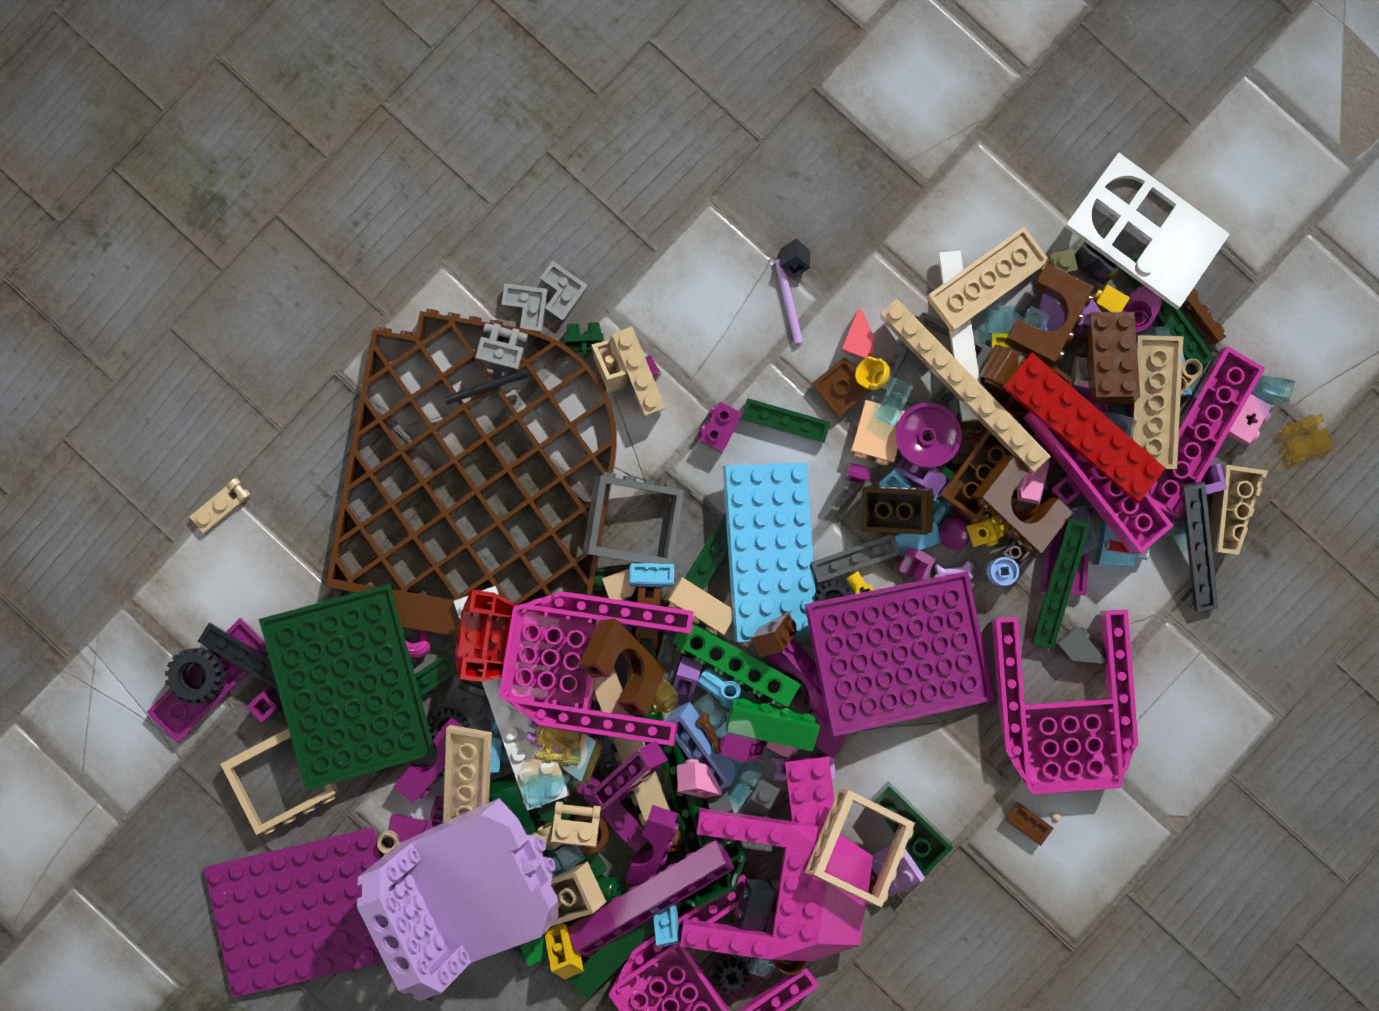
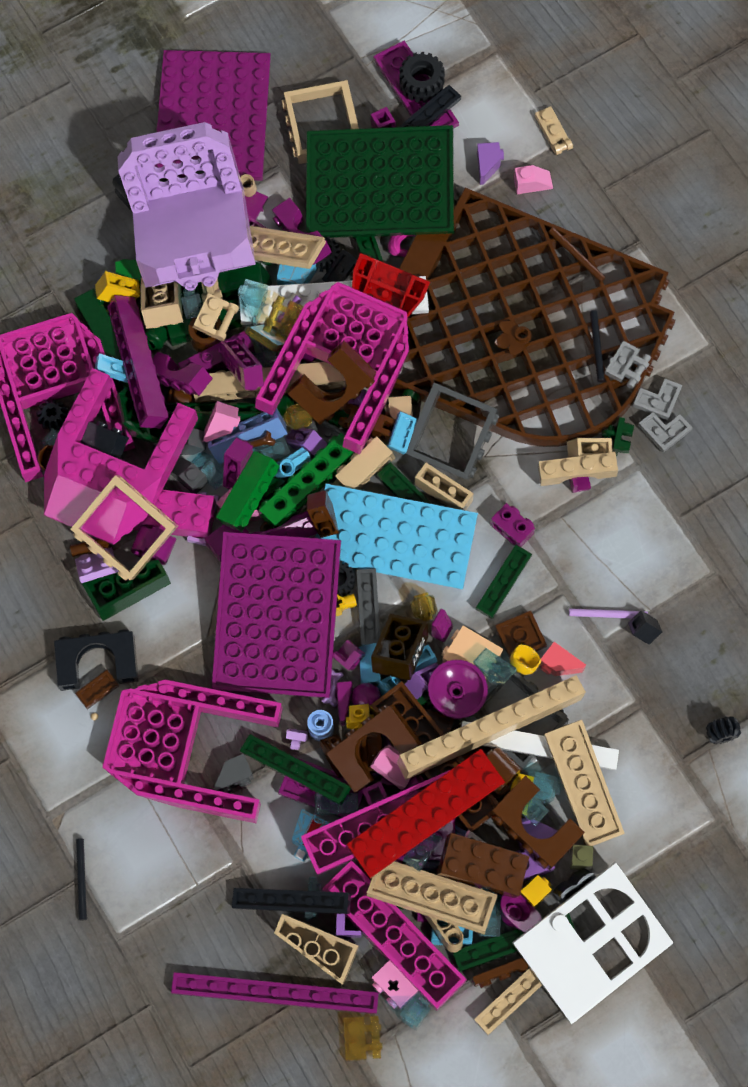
camera: 110 degrees right, 15 degrees down
none -> black arch [54,629,139,691]
none -> black bar [76,839,87,921]
none -> magenta brick [131,525,177,565]
none -> magenta plate [171,972,379,1014]
none -> lavender tile [286,728,308,750]
none -> magenta slope [336,681,353,726]
none -> clear yellow head [410,592,438,621]
none -> tan brick [415,463,474,511]
none -> tan plate [474,968,542,1035]
none -> medium lavender slope [477,142,504,185]
none -> reddish brown plate [495,321,531,356]
none -> bright pink slope [514,165,553,194]
none -> reddish brown bar [549,227,606,283]
none -> black gear [706,716,741,744]

